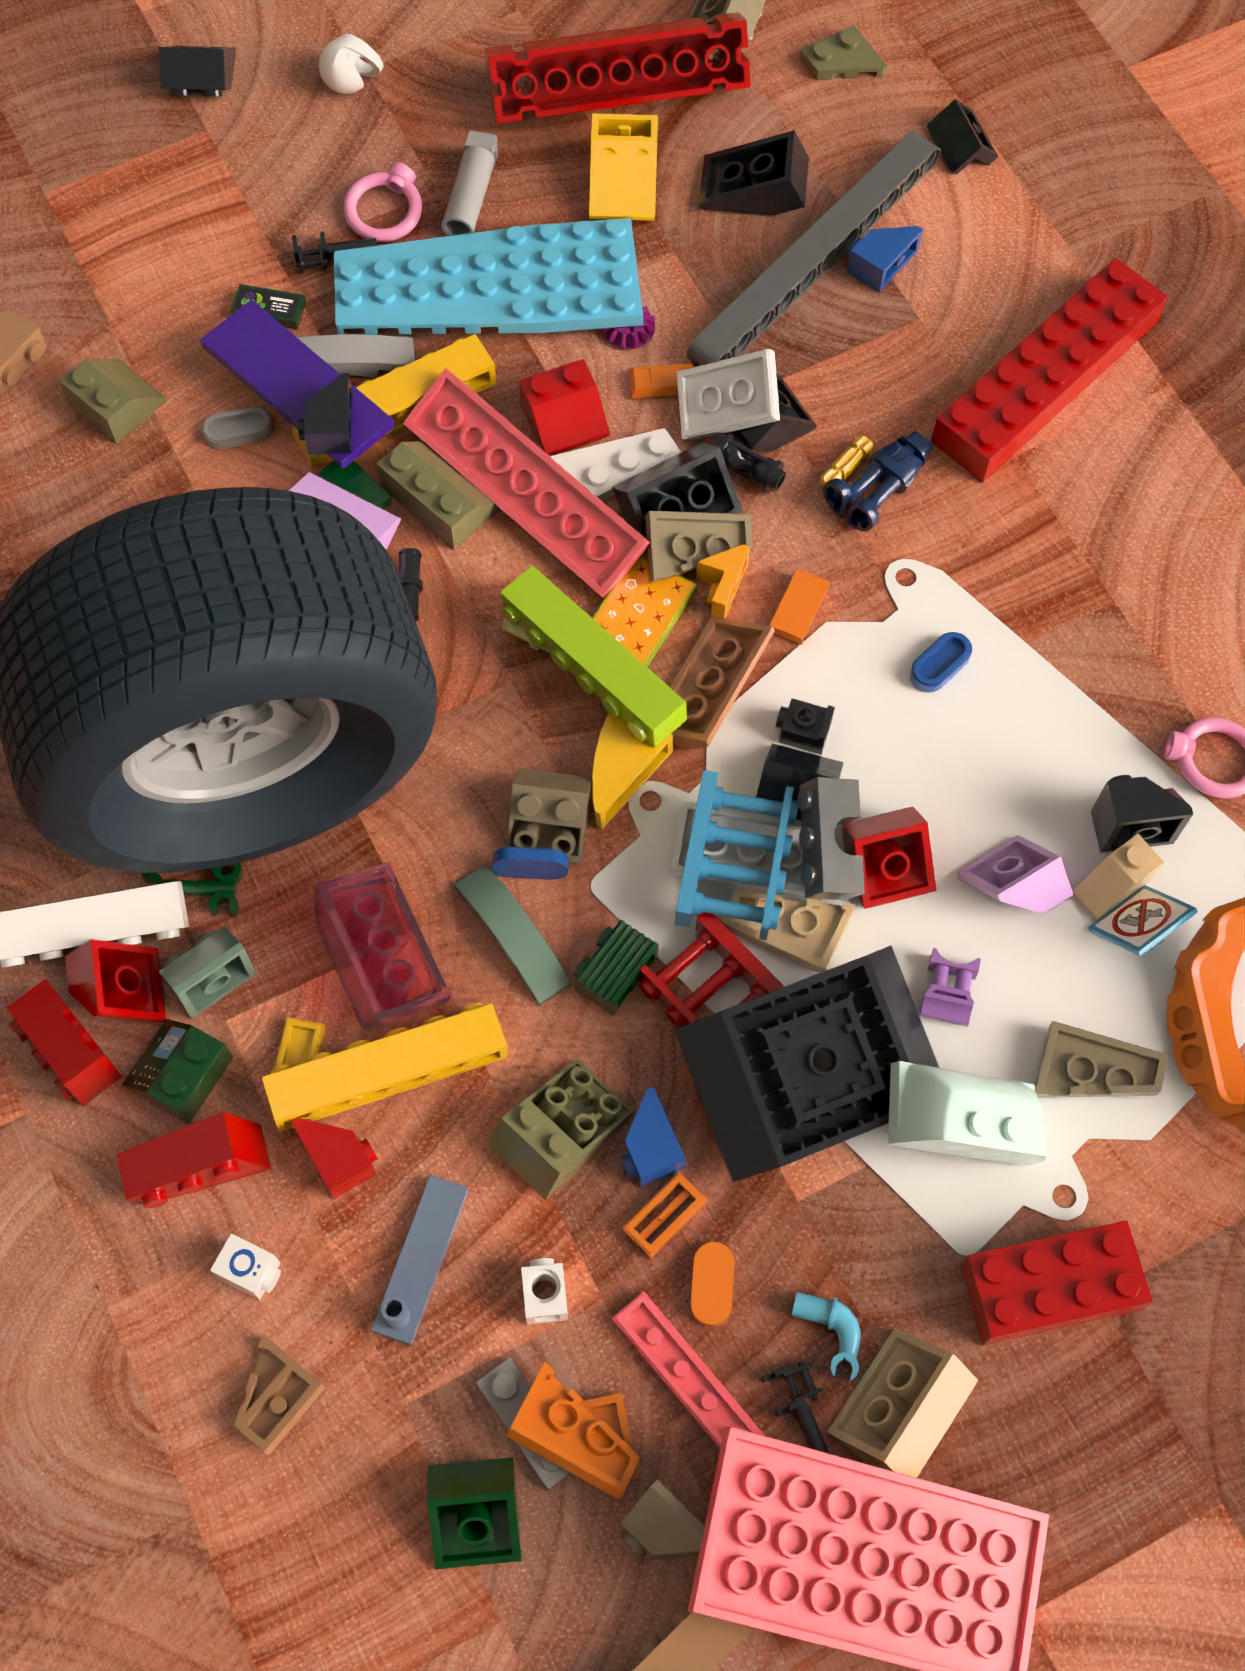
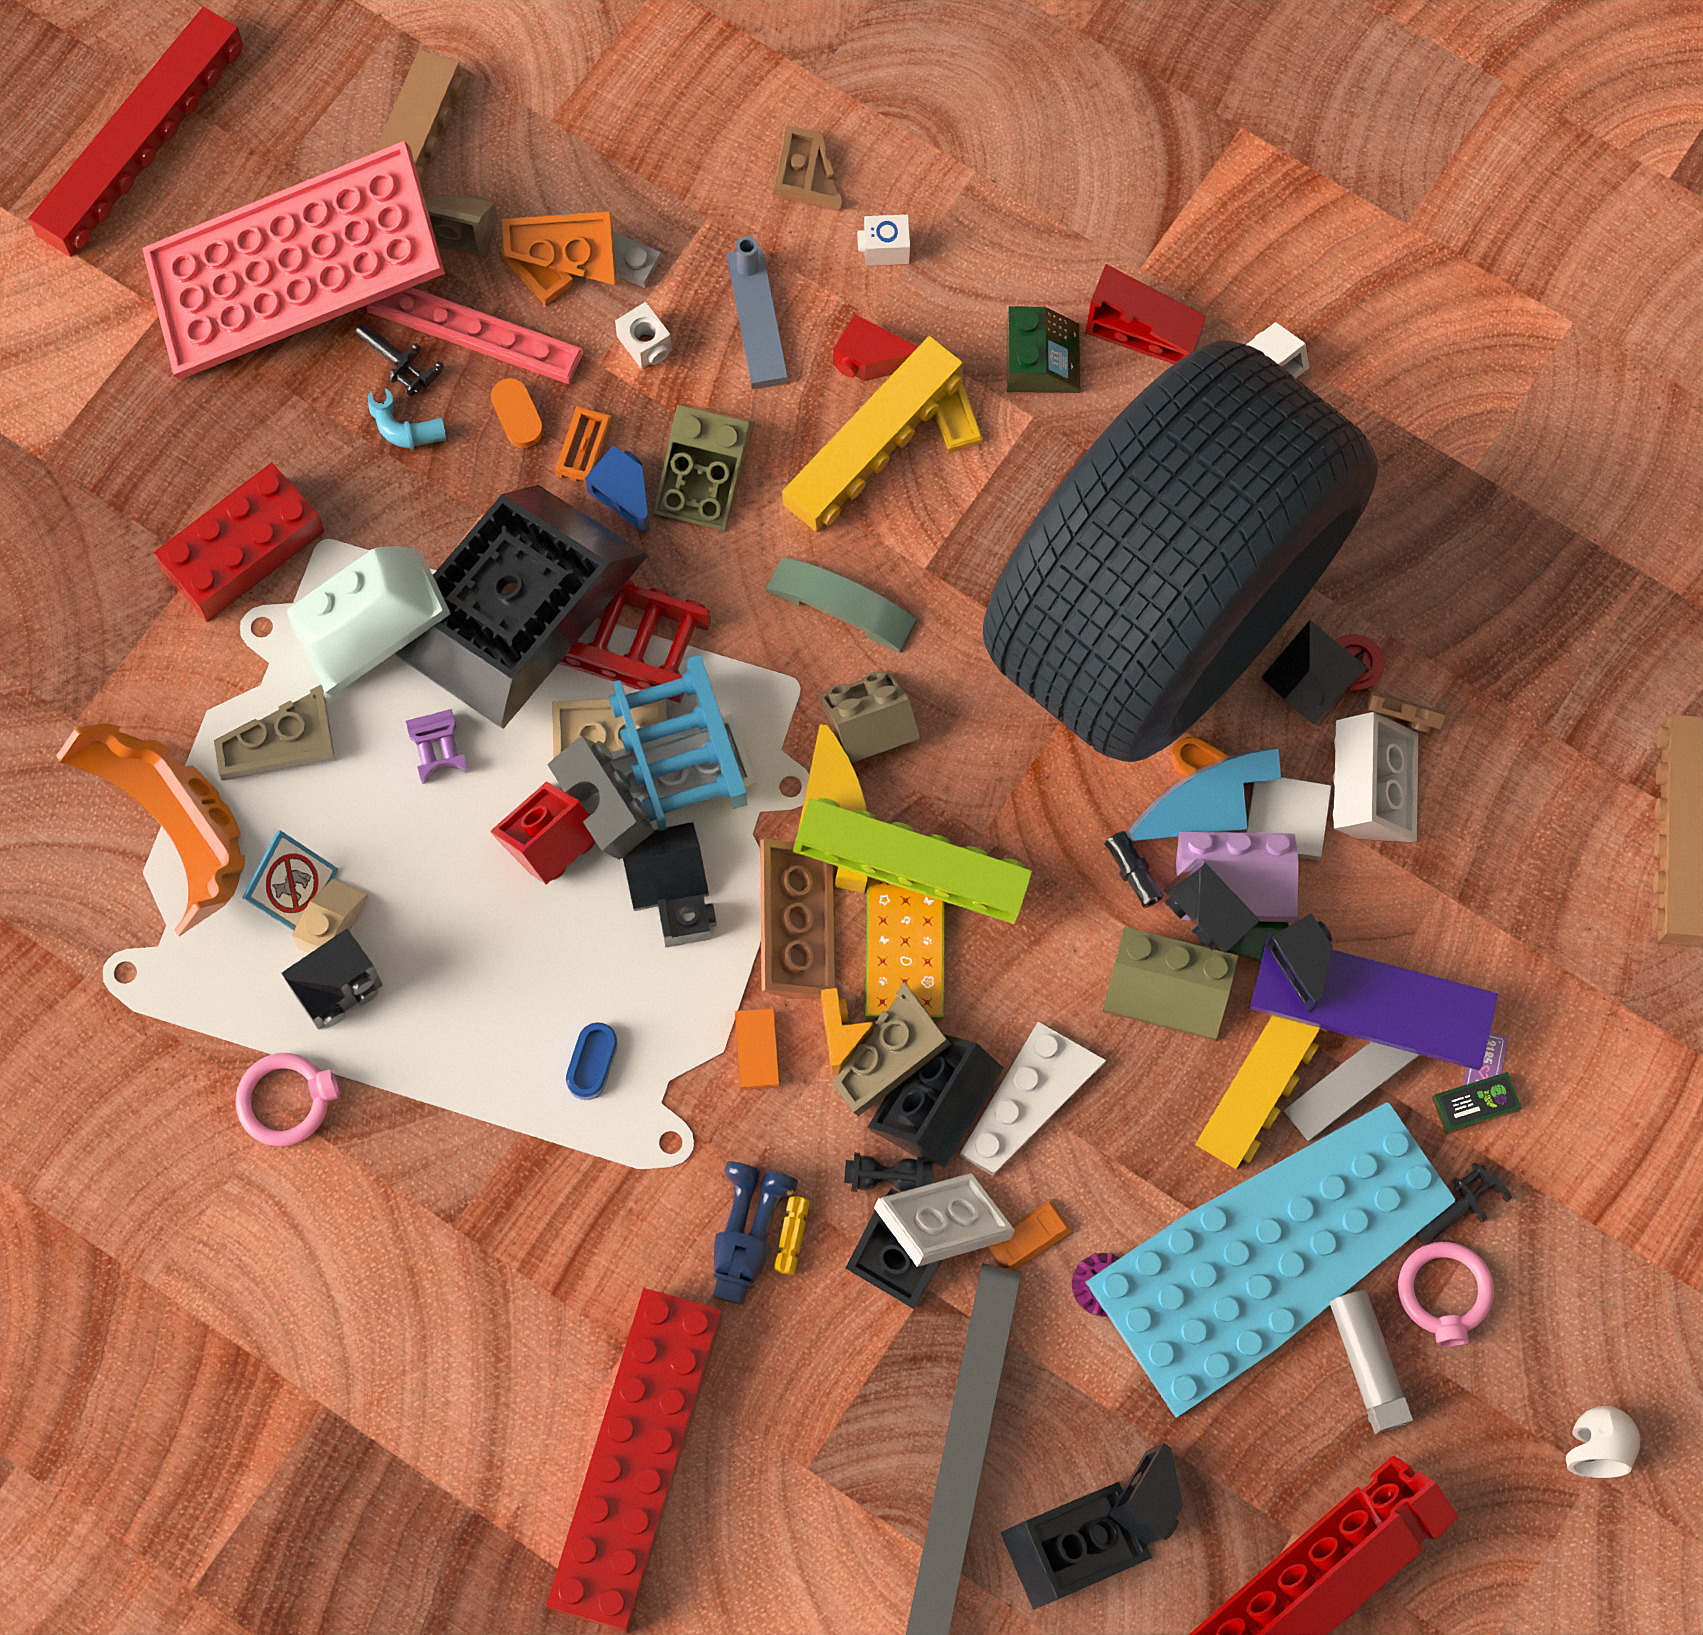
camera: 150 degrees right, 5 degrees up
olive slope [60,359,167,444] -> none
red slope [65,939,166,1023] -> none
red wedge [116,1112,272,1208] -> none
sand green slope [159,926,257,1019] -> none
light grey tile [202,407,273,450] -> none
clear pink windscreen [315,862,451,1032] -> none
coral plate [403,368,650,598] -> none
dark green slope [427,1457,522,1570] -> none
blue tile [492,847,569,880] -> none
red slope [519,358,610,456] -> none
dark green brick [573,920,659,1016] -> none
yellow slope [589,113,658,221] -> none
tan slope [827,1328,978,1478] -> none
blue slope [847,226,923,292] -> none
lavender slope [957,835,1073,914] -> none
none -> black slope [1108,1443,1183,1545]
none -> black slope [1163,858,1260,953]

